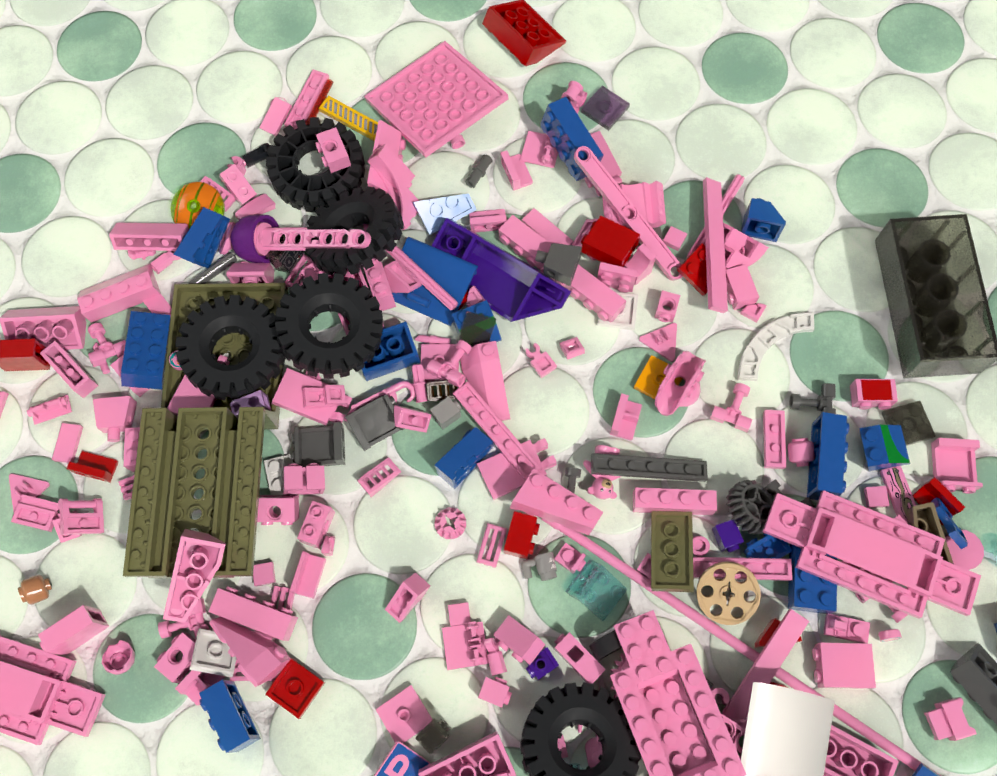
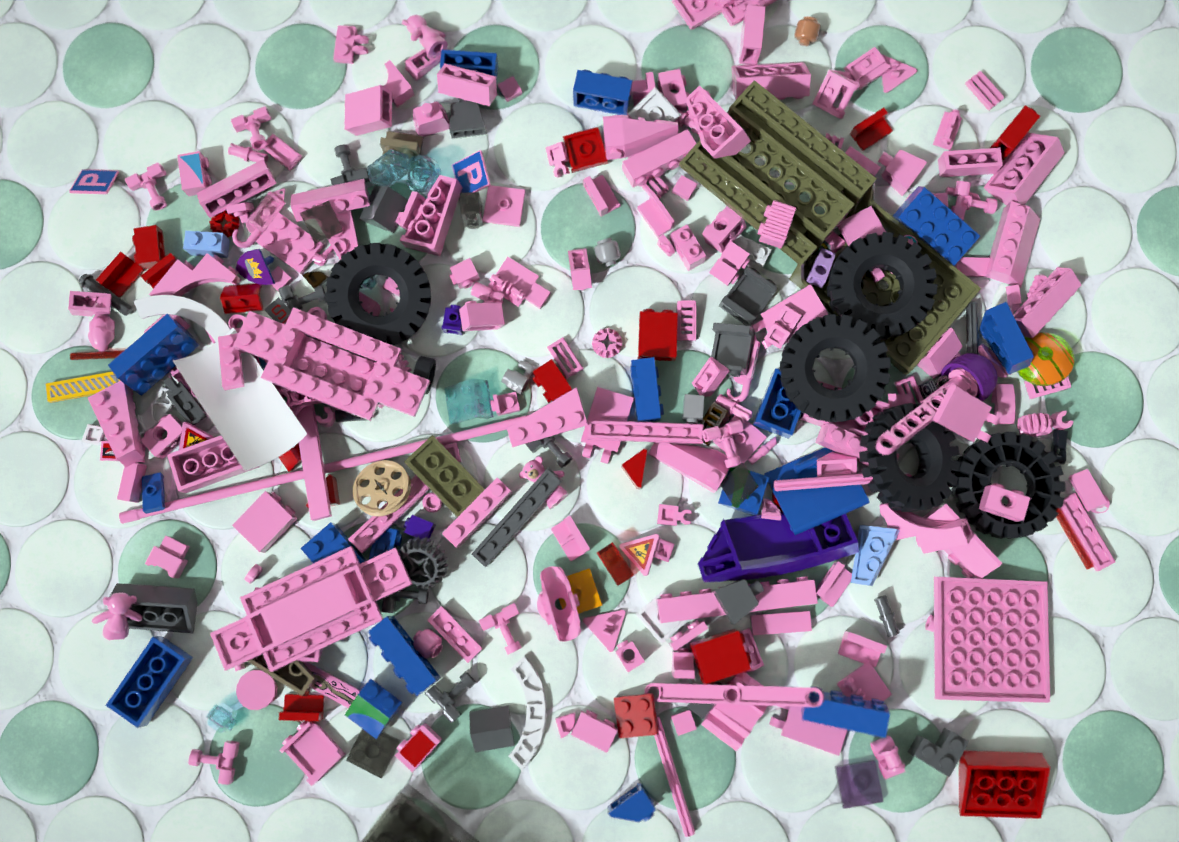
camera: 130 degrees right, 10 degrees up
bright pink tile [52,423,83,463] -> none
bright pink hair [101,640,135,675] -> none
bright pink brick [219,164,257,206] -> none
tile [319,95,378,141] -> none
bright pink brick [554,632,606,684] -> none
bright pink tile [703,177,728,313] -> none
bright pink brick [723,223,769,269] -> none
bright pink hinge [823,613,870,644] -> none
bright pink tile [863,486,889,508] -> none
blue tile [931,497,968,549] -> none
none -> dark grey slope [469,705,515,752]
none -> bright pink plate [546,142,569,178]
none -> bright pink panel [583,175,621,217]
none -> light grey head [594,238,621,267]
none -> clear red slope [597,542,634,586]
none -> piece [619,534,660,576]
none -> red slope [621,449,647,489]
none -> red brick [638,309,678,361]
none -> bright pink slope [731,62,811,100]
none -> bright pink brick [757,200,796,249]
none -> dark grey brick [908,728,969,777]
none -> bright pink tile [932,384,1001,443]
none -> bright pink gear [1017,413,1053,438]

